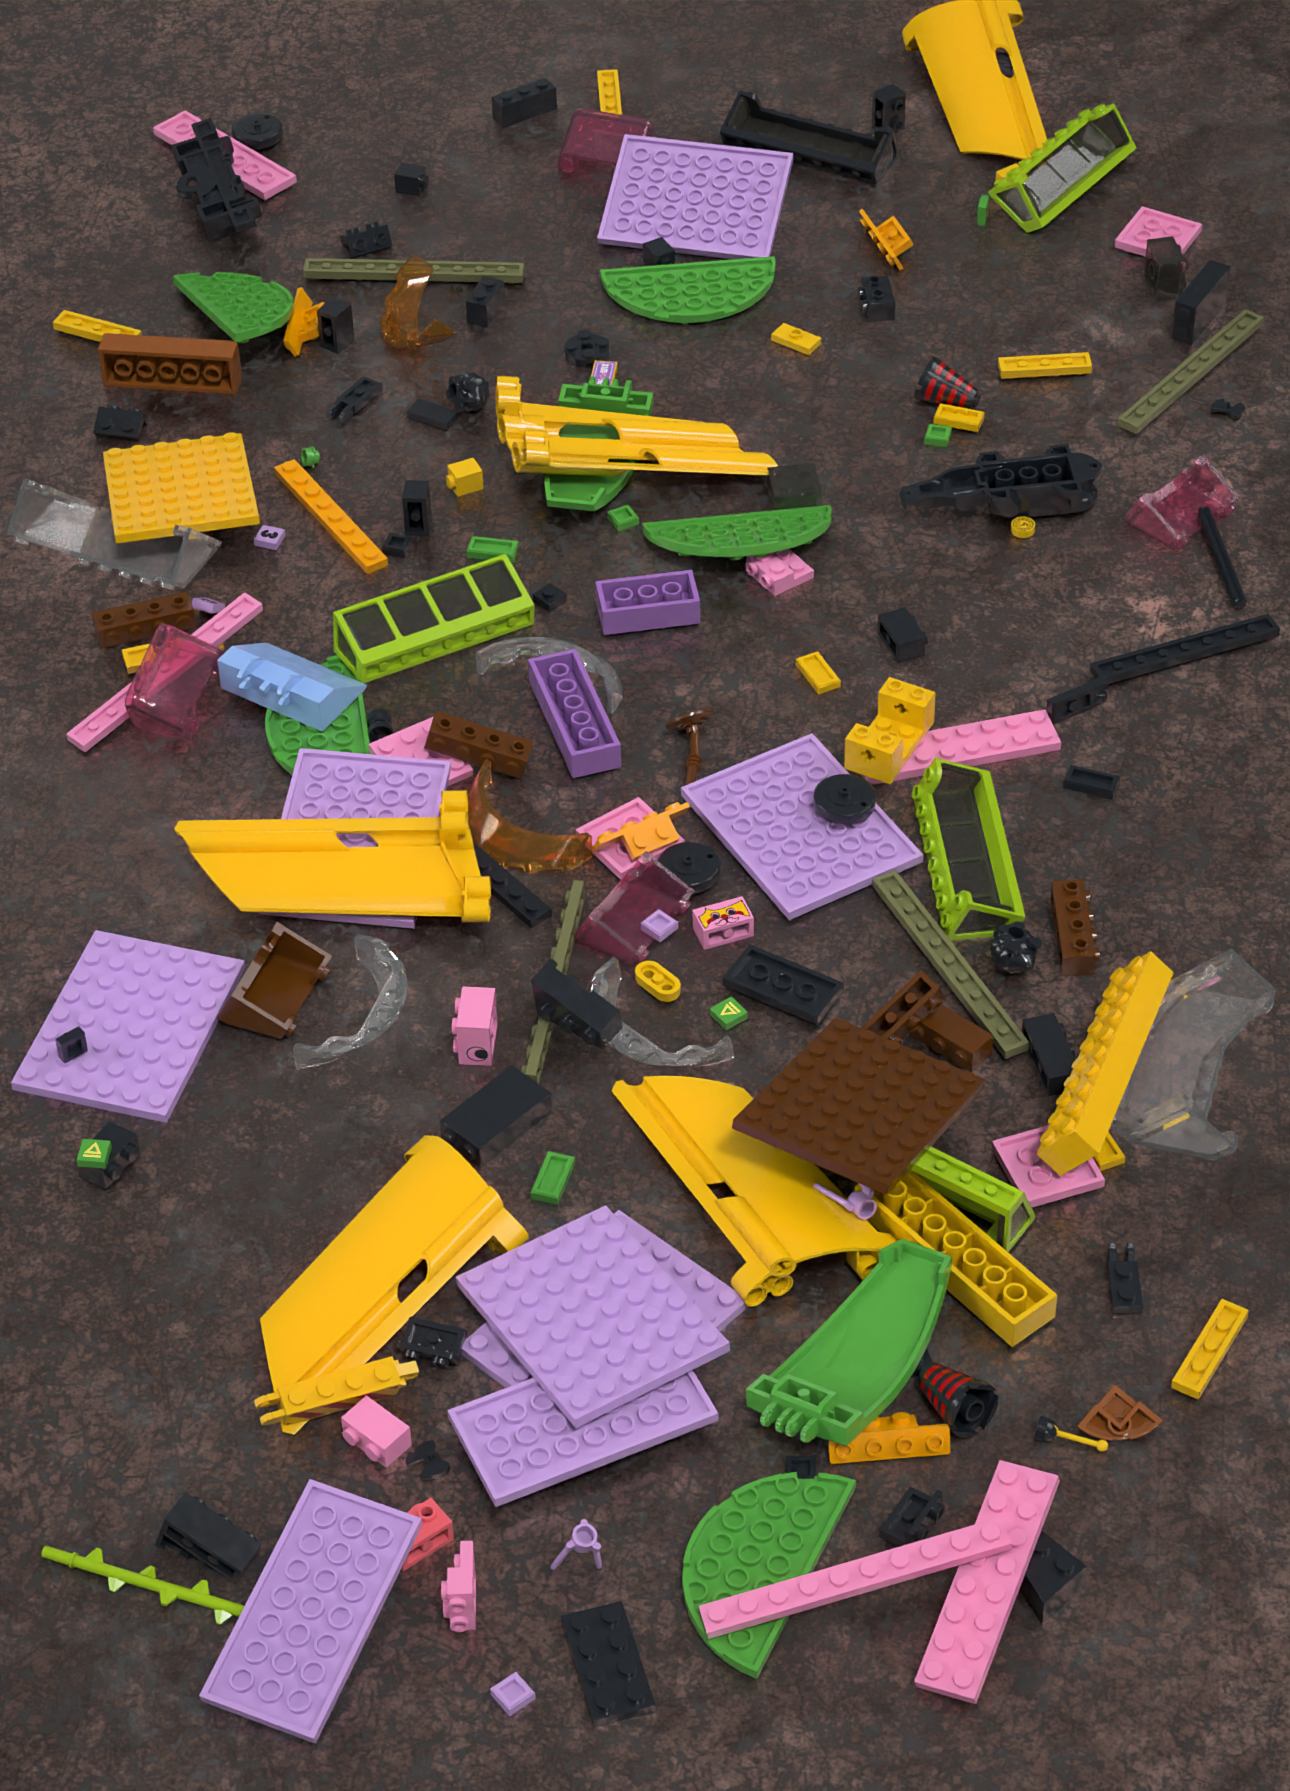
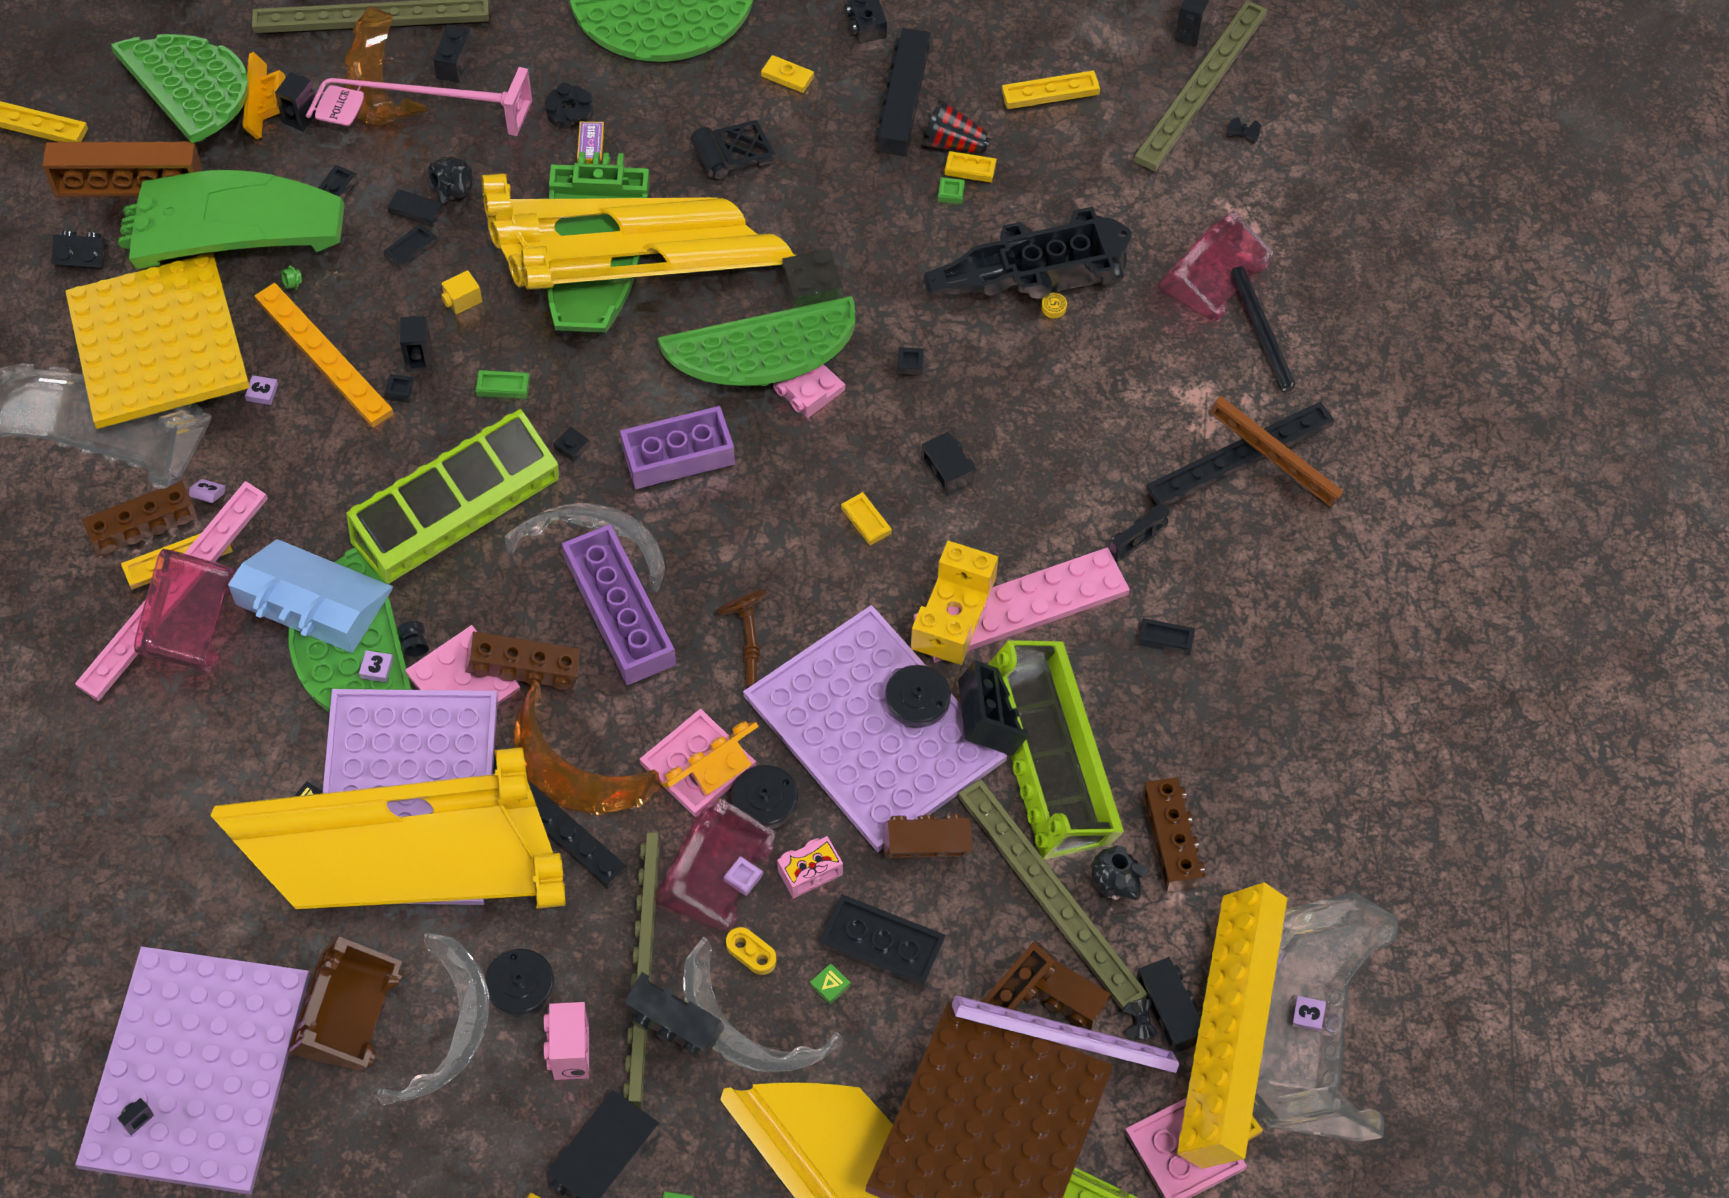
camera: 10 degrees left, 15 degrees up
bright green tile [607,505,639,531] -> none
none -> bright green windscreen [118,170,345,269]
none -> bright pink piece [306,67,532,136]
none -> lavender tile [359,650,393,682]
none -> black tile [383,223,438,270]
none -> black wheel [485,949,555,1018]
none -> black piece [690,120,776,179]
none -> black brick [874,28,930,157]
none -> reddish brown brick [882,814,972,859]
none -> black plate [897,347,924,375]
none -> lavender tile [952,996,1179,1073]
none -> black wedge [958,660,1029,756]
none -> black piece [1123,999,1157,1040]
none -> dark orange tile [1210,396,1344,507]
none -> lavender tile [1292,996,1326,1032]

